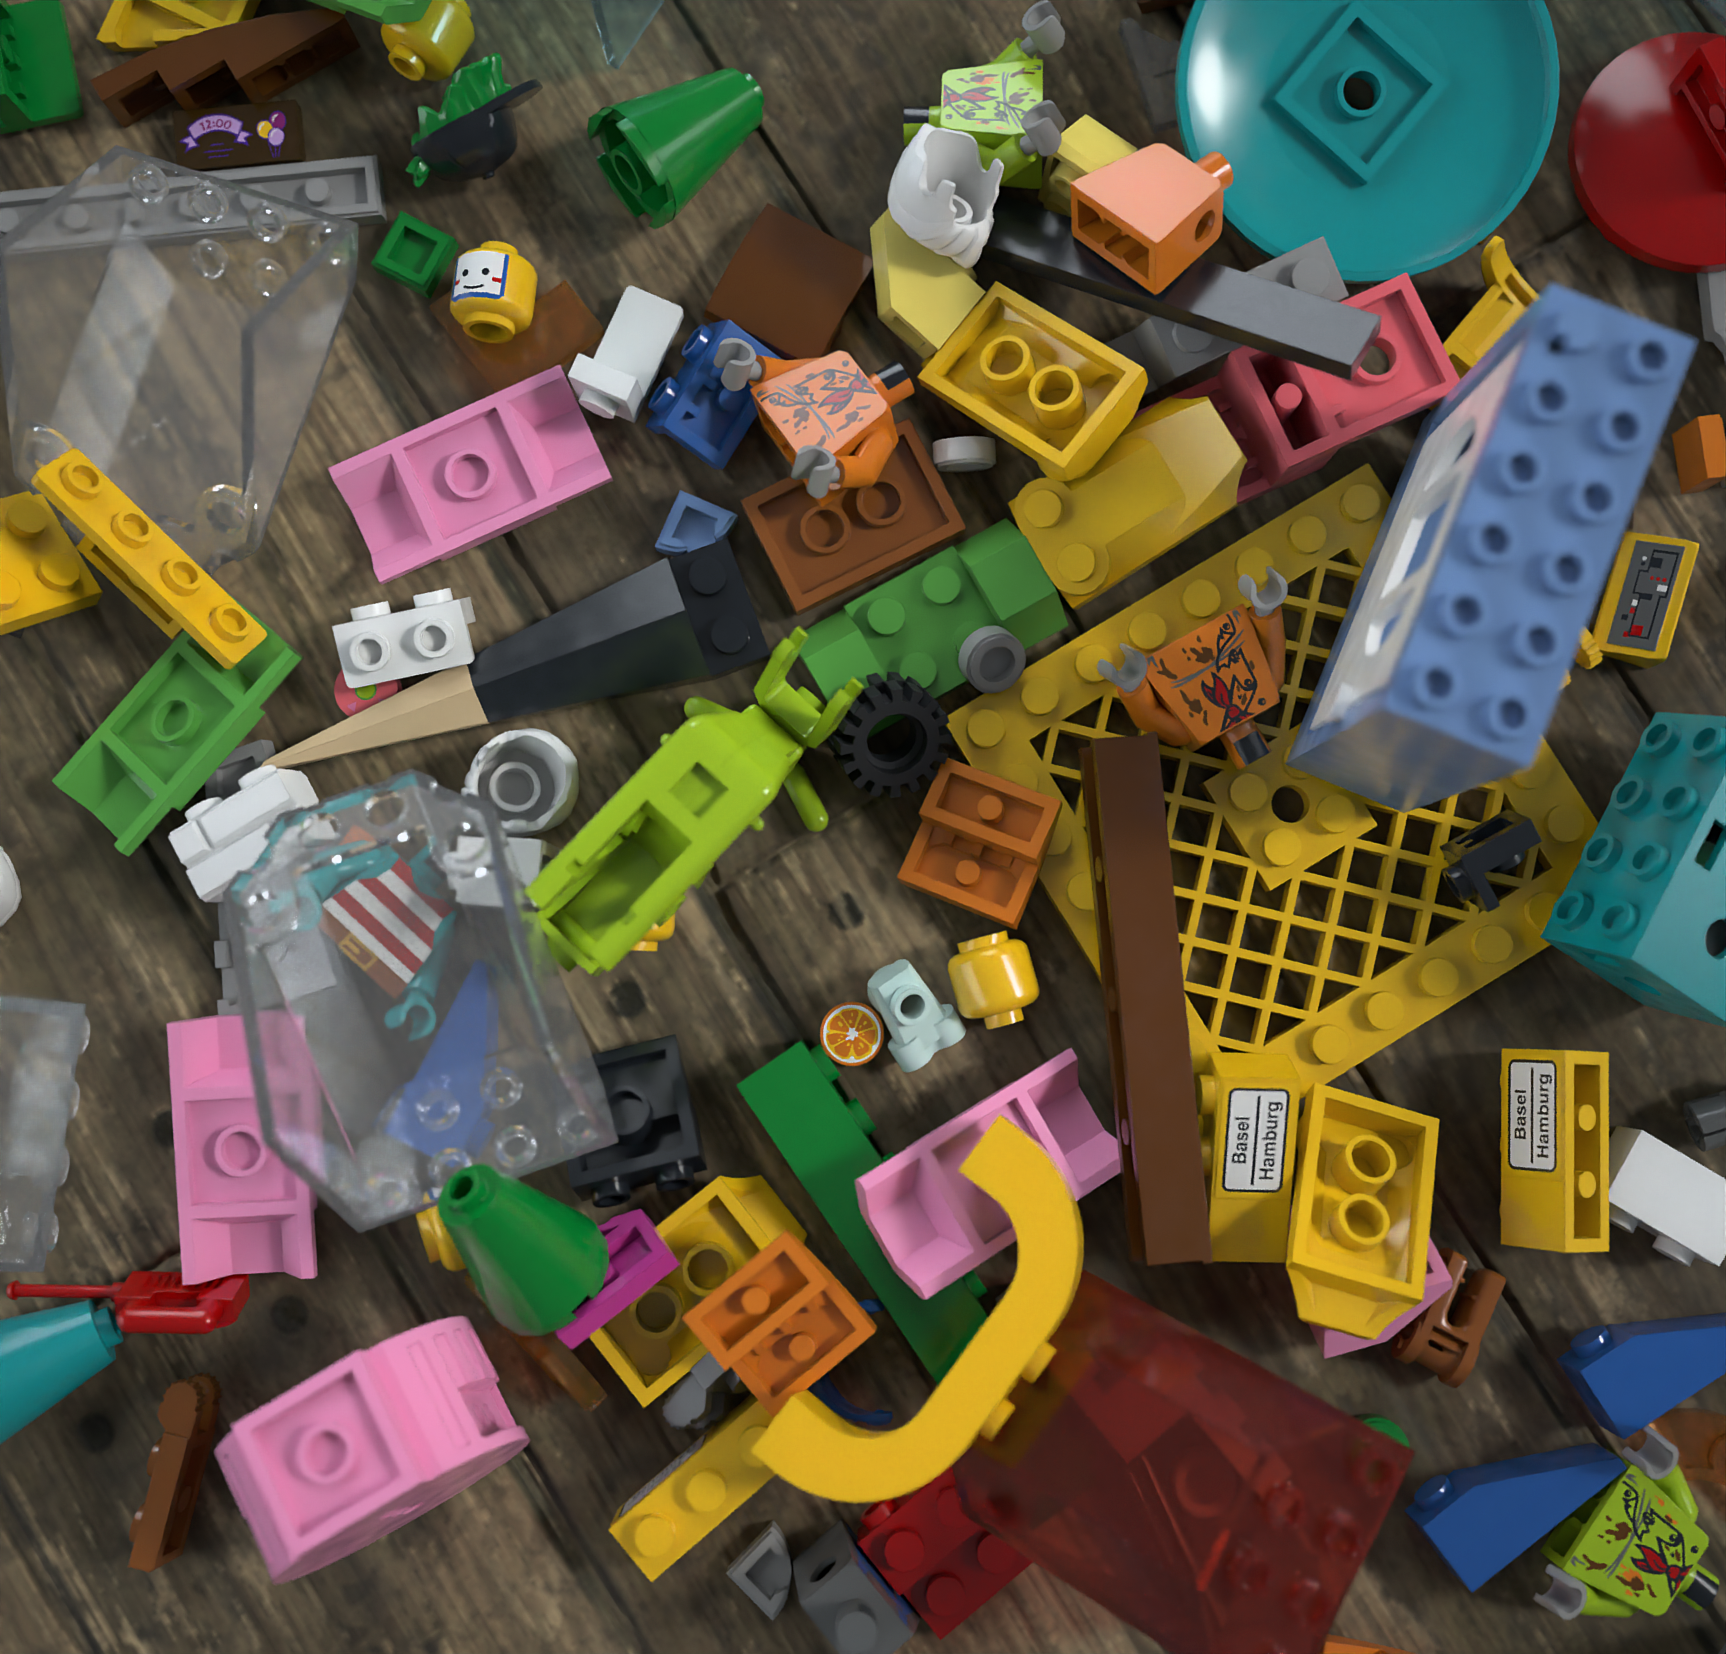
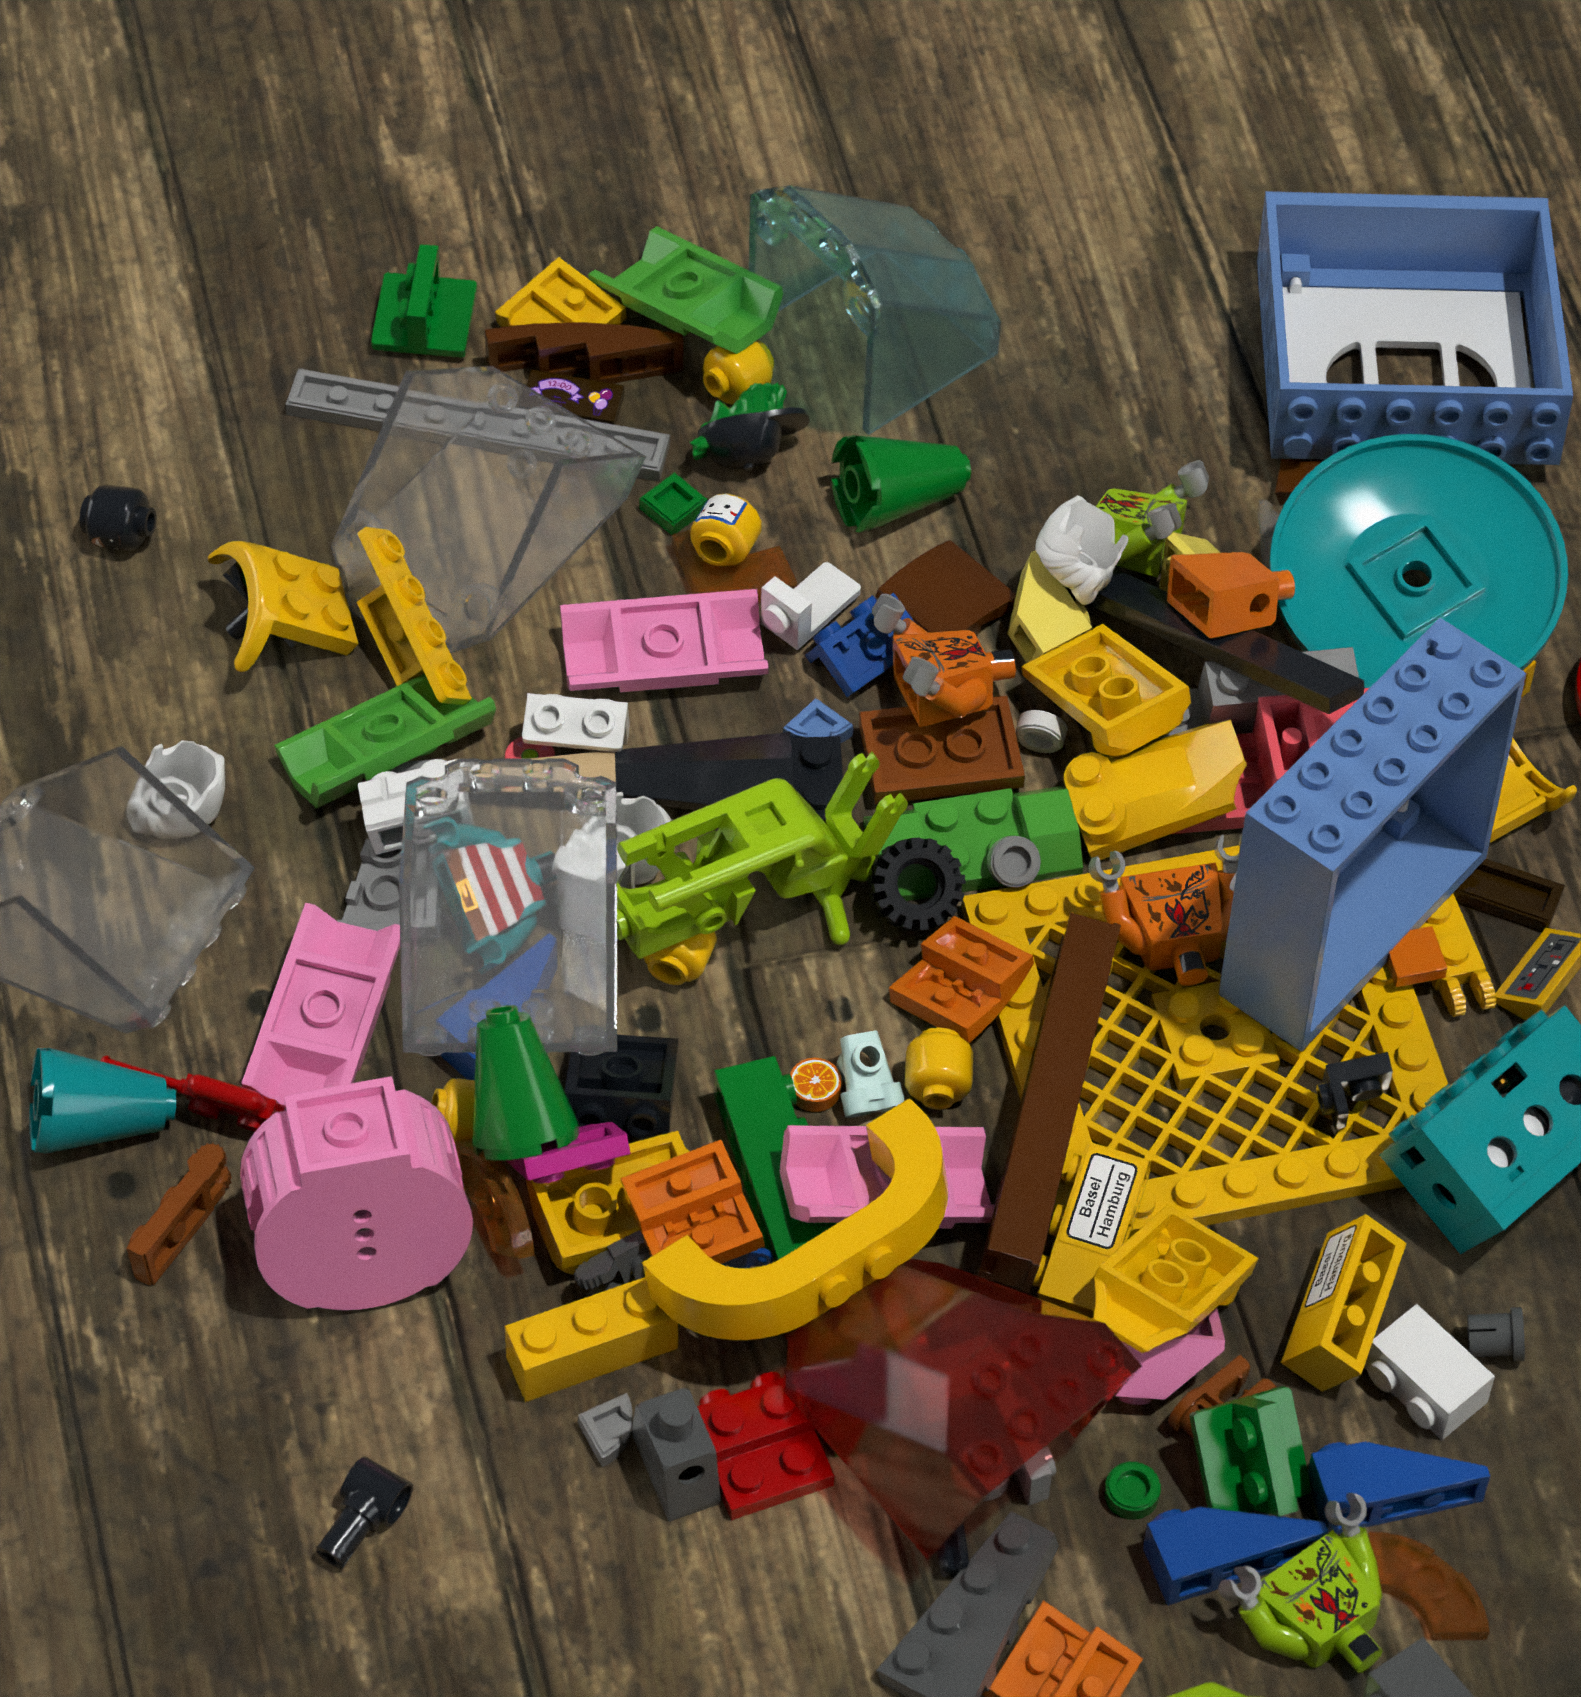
camera: 20 degrees right, 30 degrees down
none -> green bracket [1189,1386,1311,1516]

